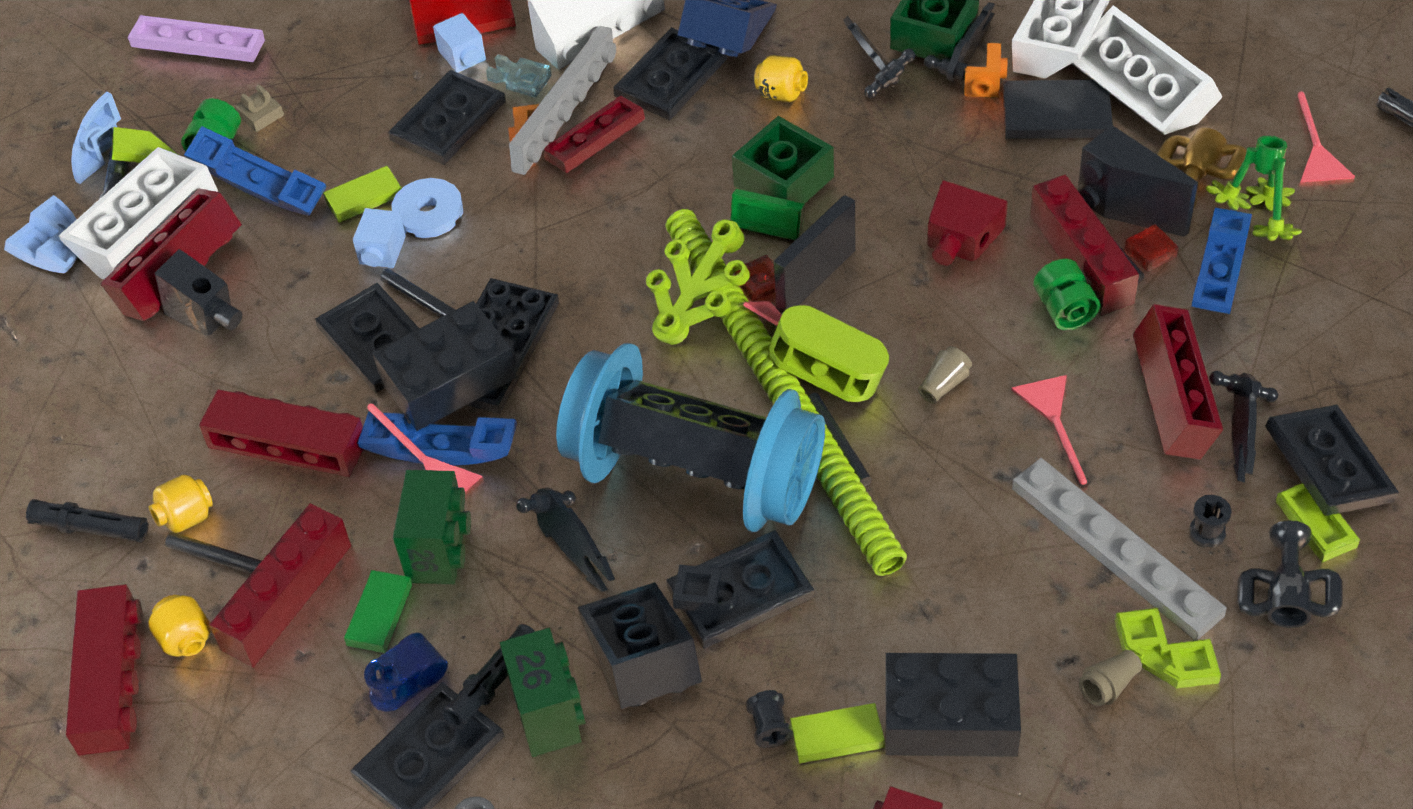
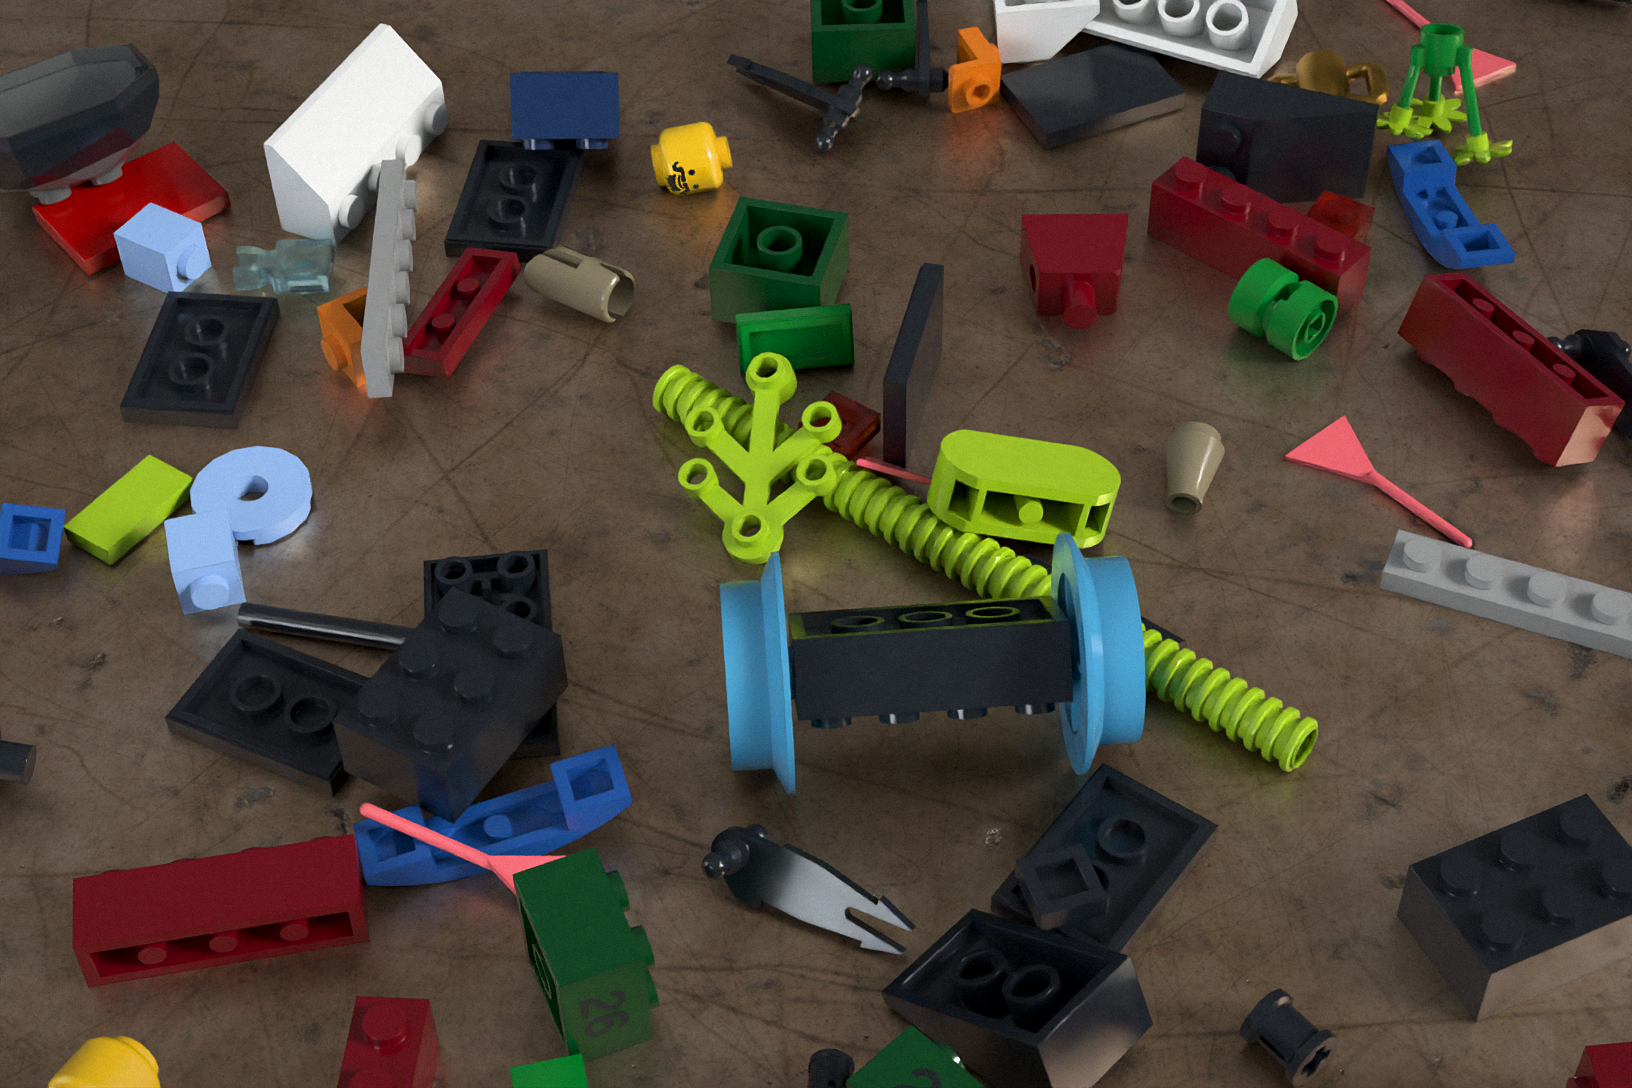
camera: 30 degrees left, 5 degrees down
lime tile [790,703,885,764] -> none
none -> dark tan arm [523,244,635,323]

